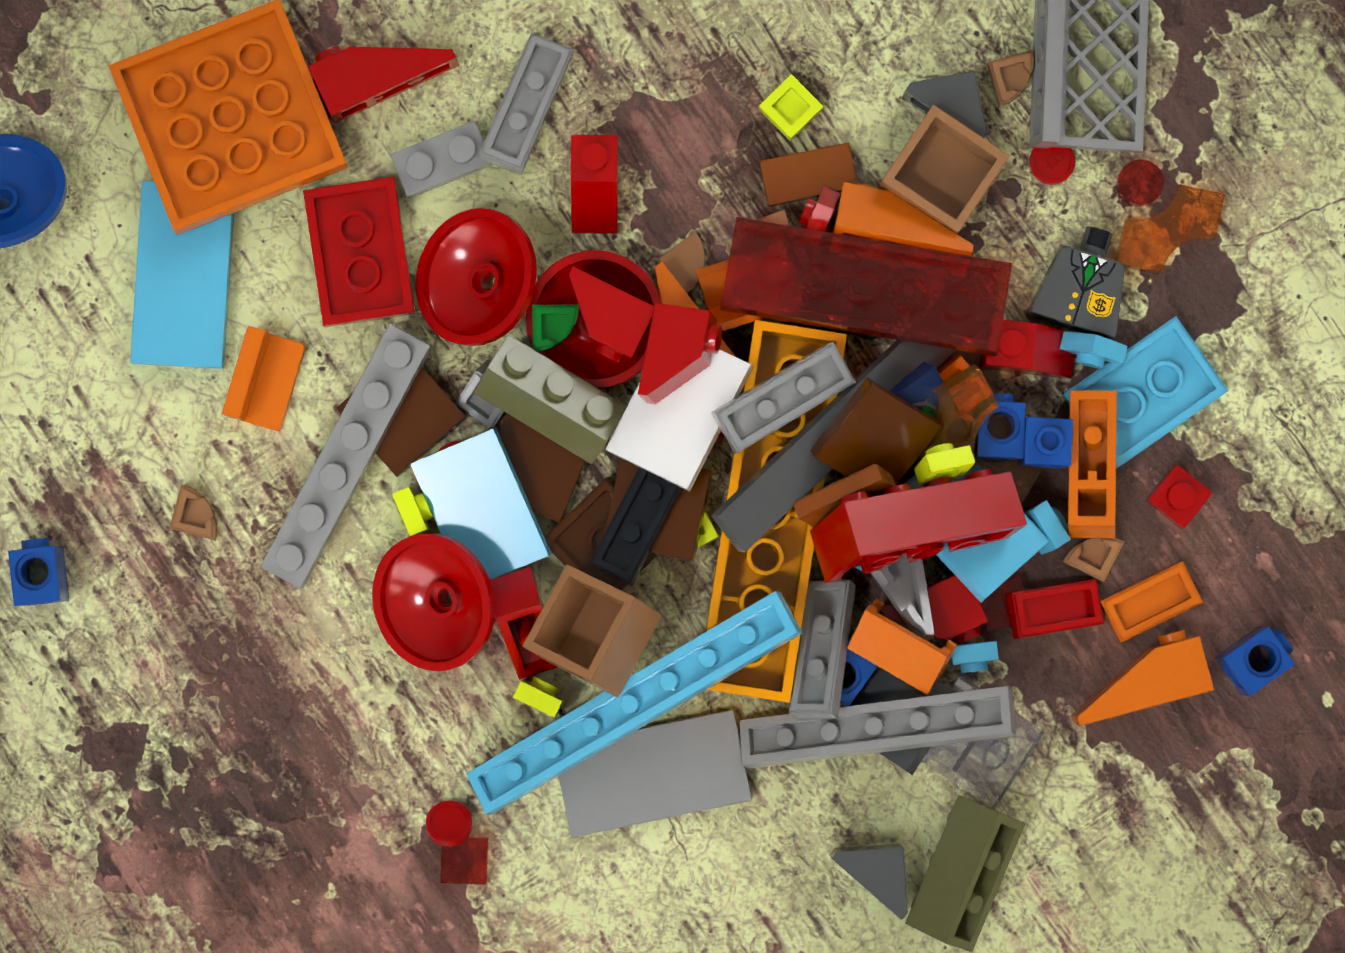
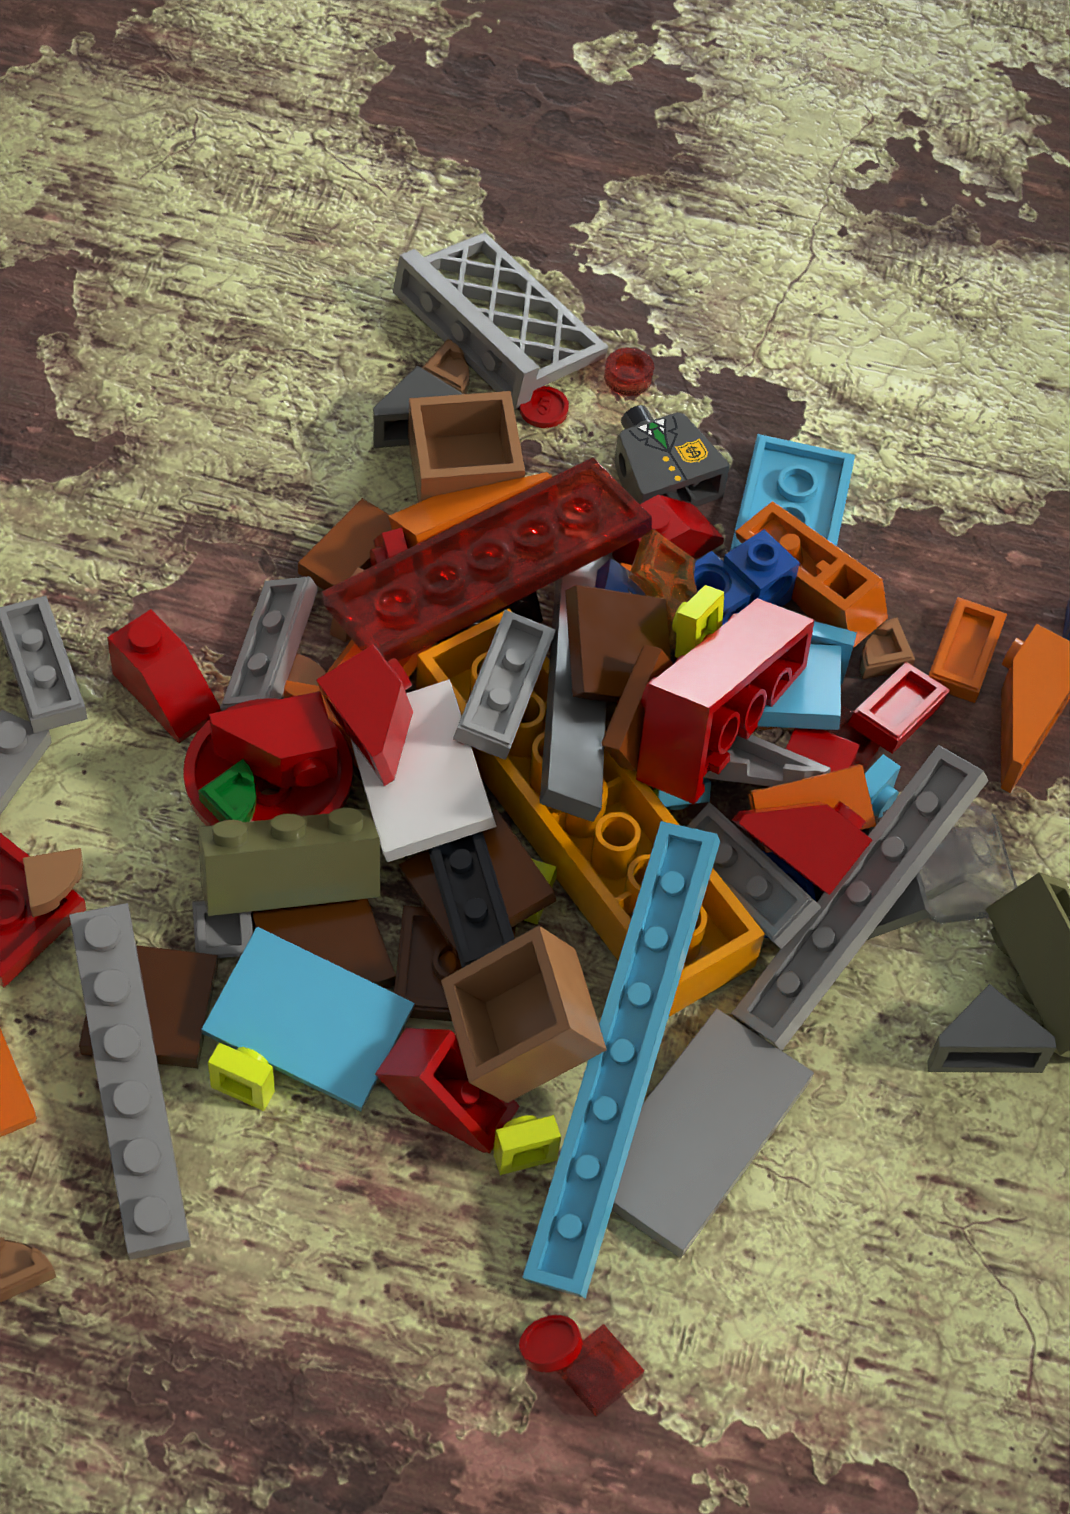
camera: 45 degrees left, 30 degrees down
red dish [372,533,495,671] -> none
red dish [416,208,537,346] -> none
neon yellow plate [758,74,823,141] -> none
medium azure plate [1060,331,1128,369] -> none
clear orange tile [1115,184,1225,275] -> none
red plate [1145,464,1212,529] -> none
none -> medium nougat tile [23,848,83,917]
none -> light grey tile [220,577,318,711]
none -> red slope [732,801,872,895]

